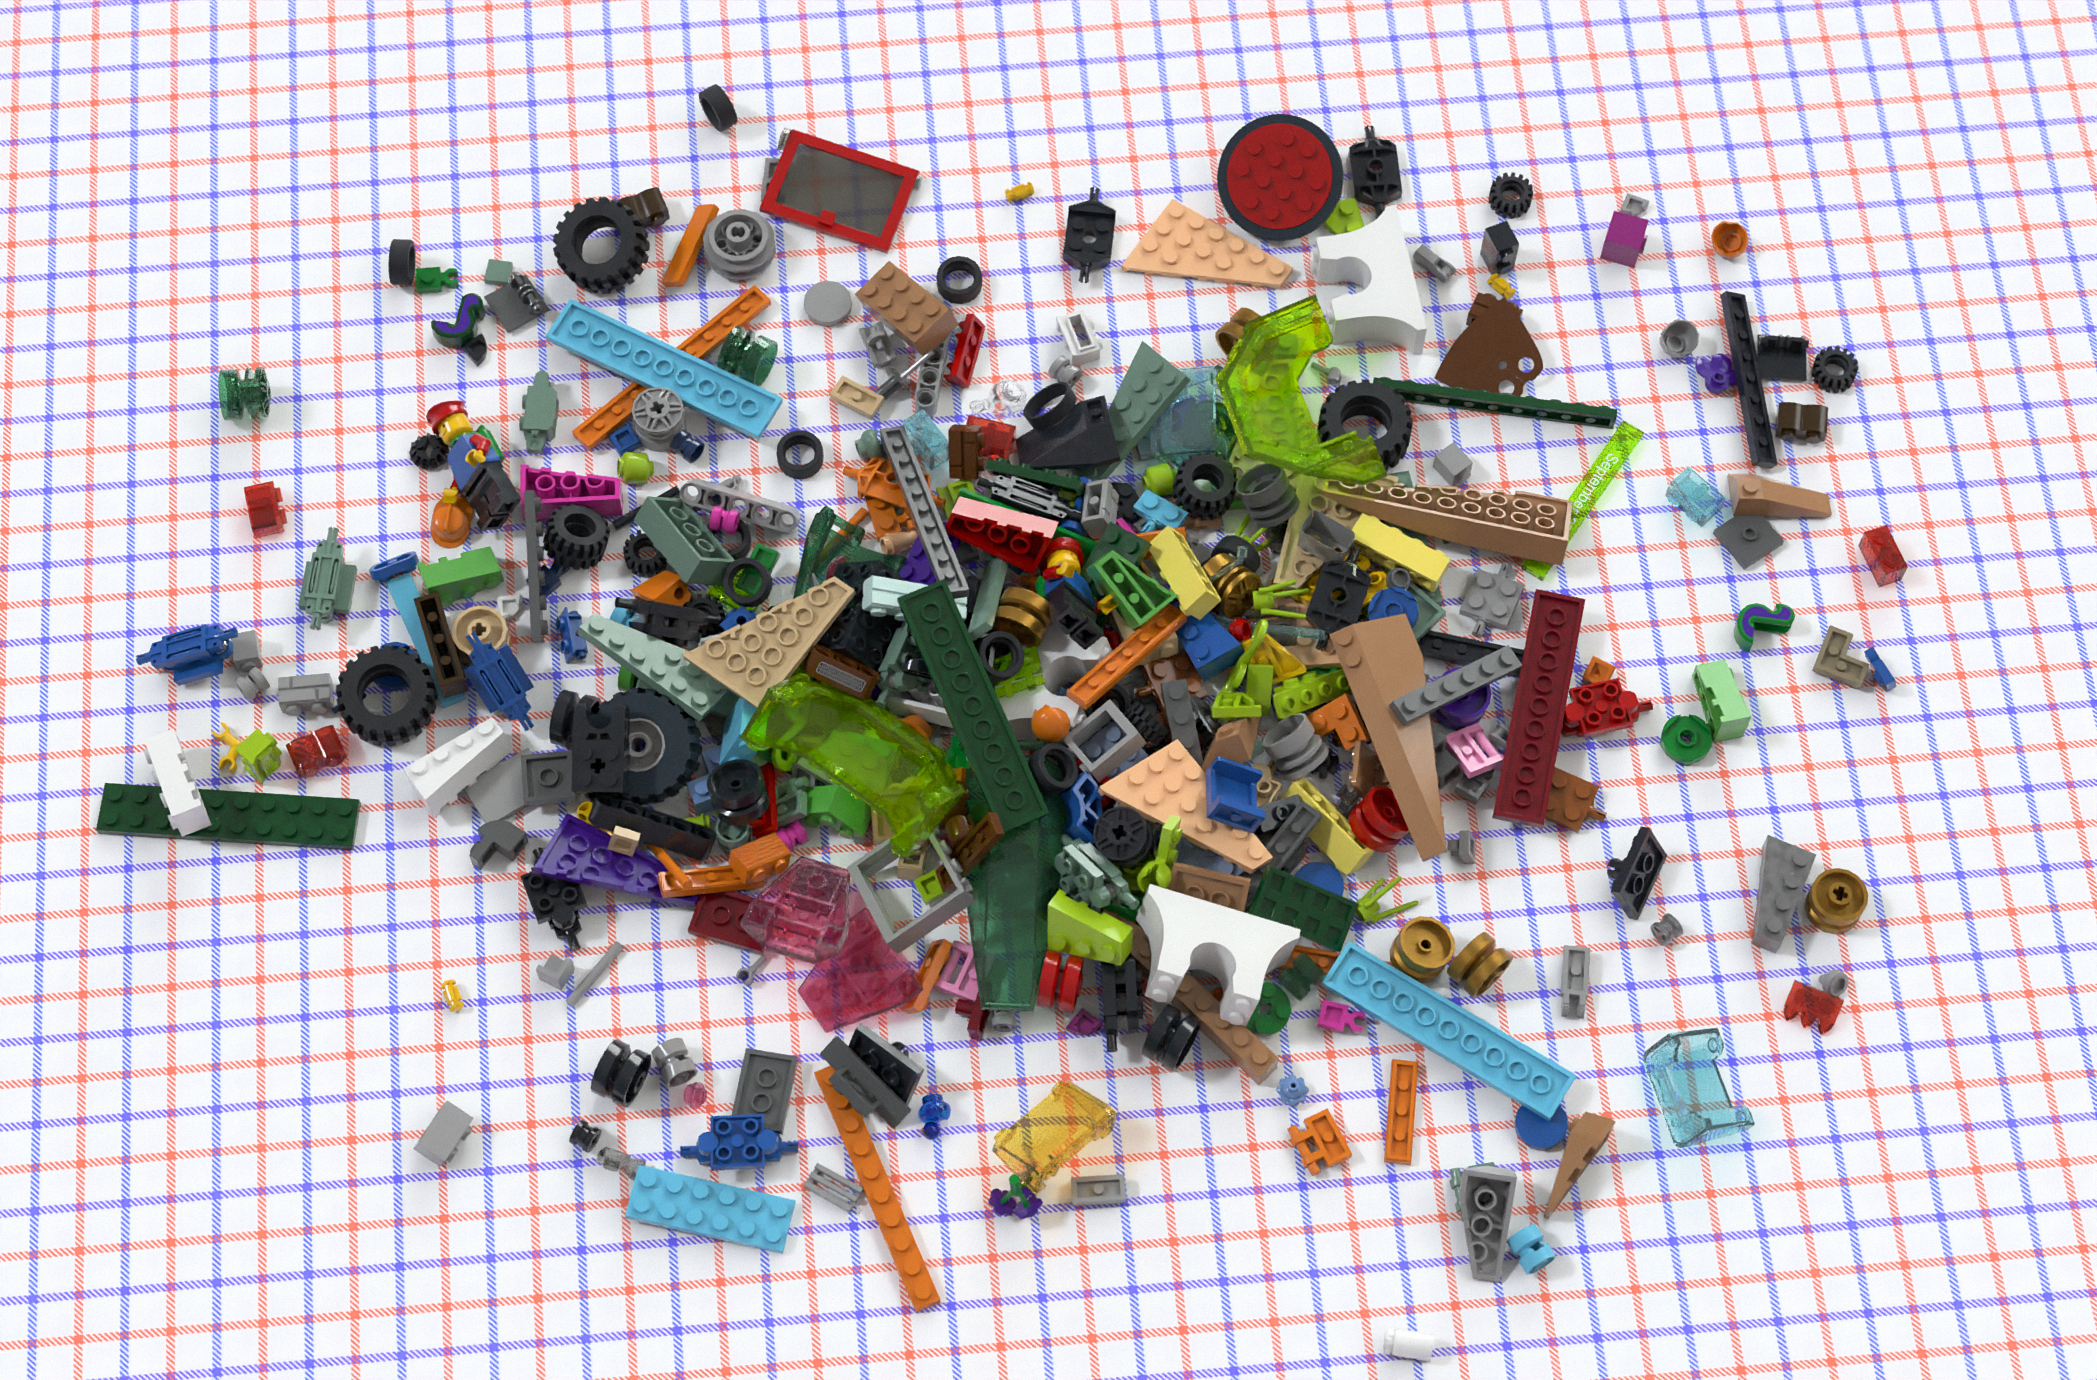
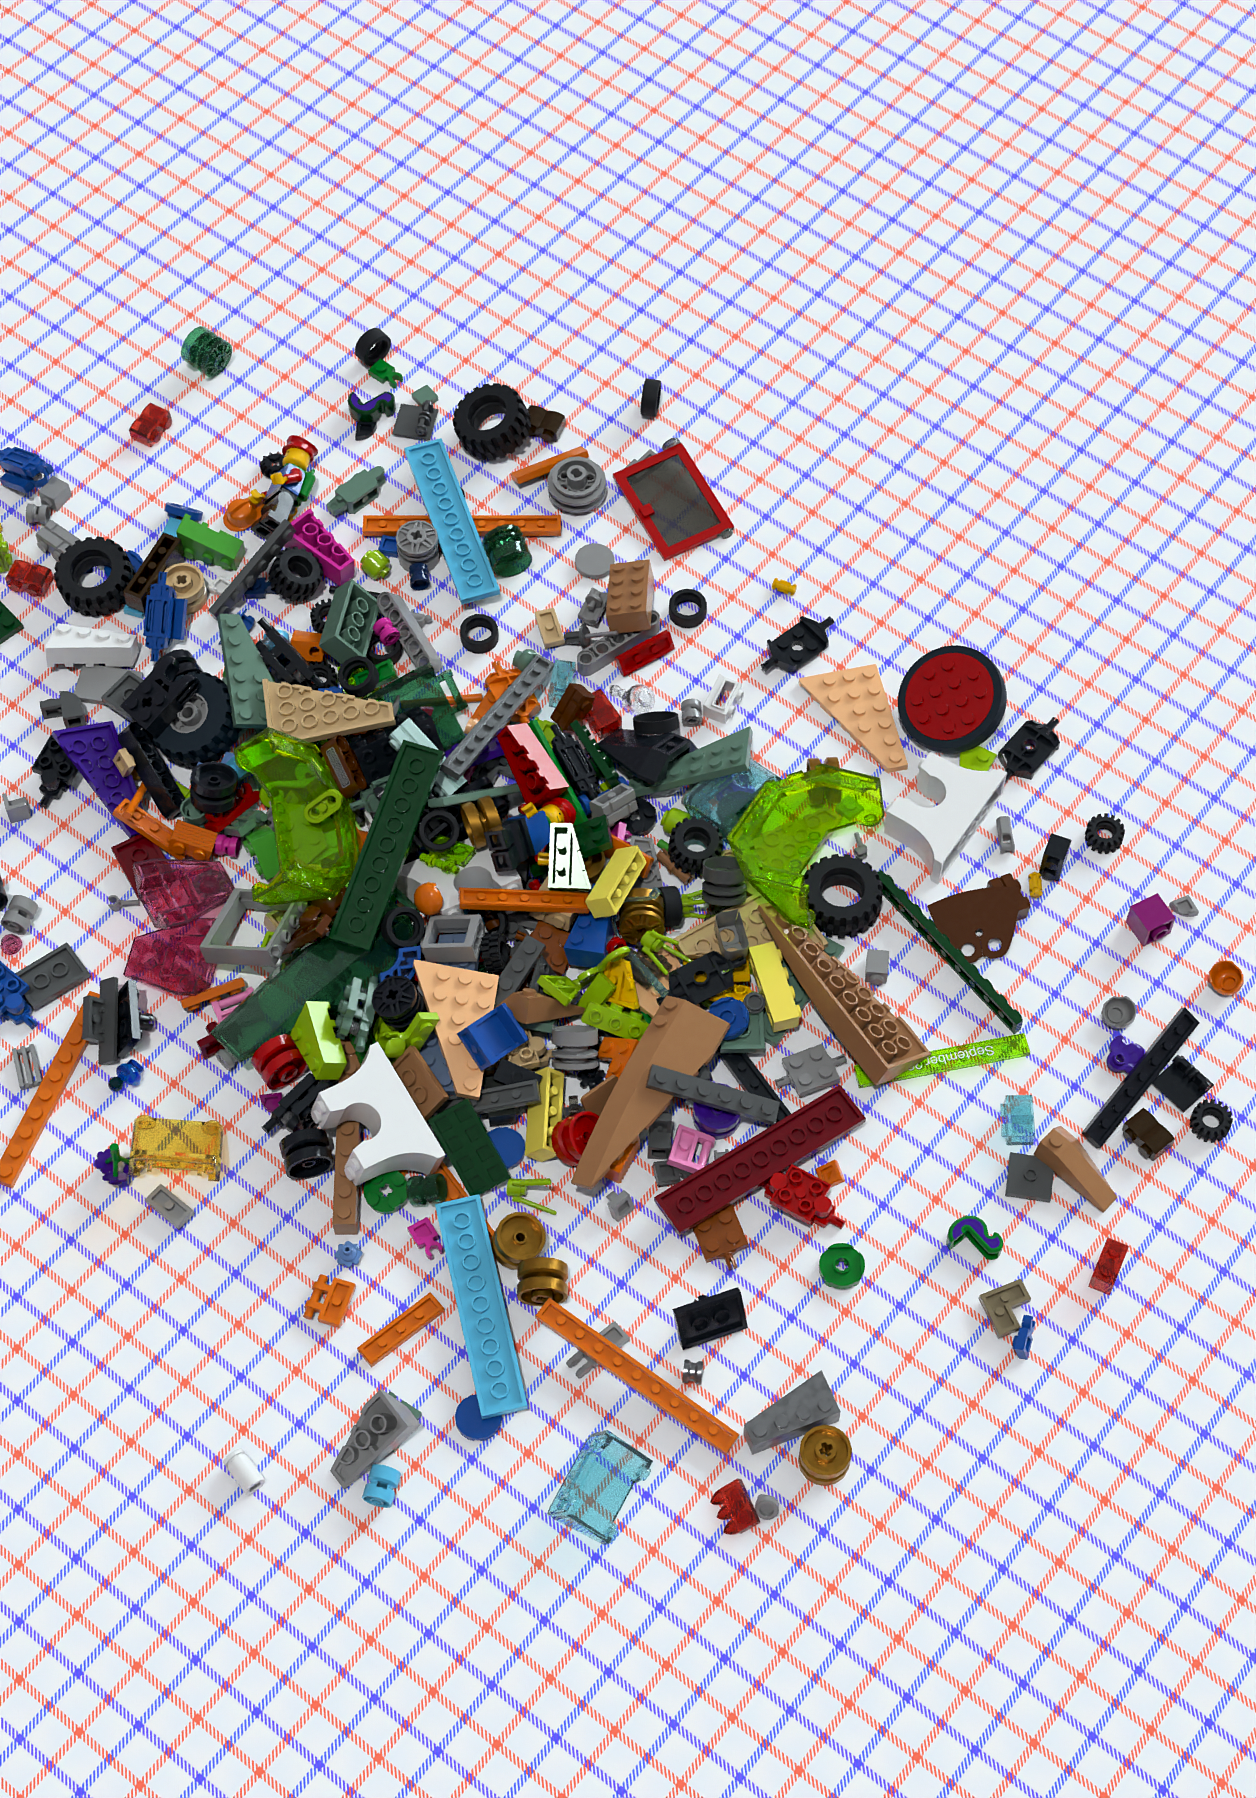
camera: 45 degrees right, 5 degrees down
sand green piece [298,527,358,630] -> none
light grey bar [566,941,624,1007] -> none
medium azure plate [1133,489,1188,533] -> none
medium nougat wedge [1544,1112,1616,1219] -> none
wedge [1692,659,1752,743] -> none
none -> lime plate [304,789,343,824]
none -> orange plate [535,1298,740,1455]

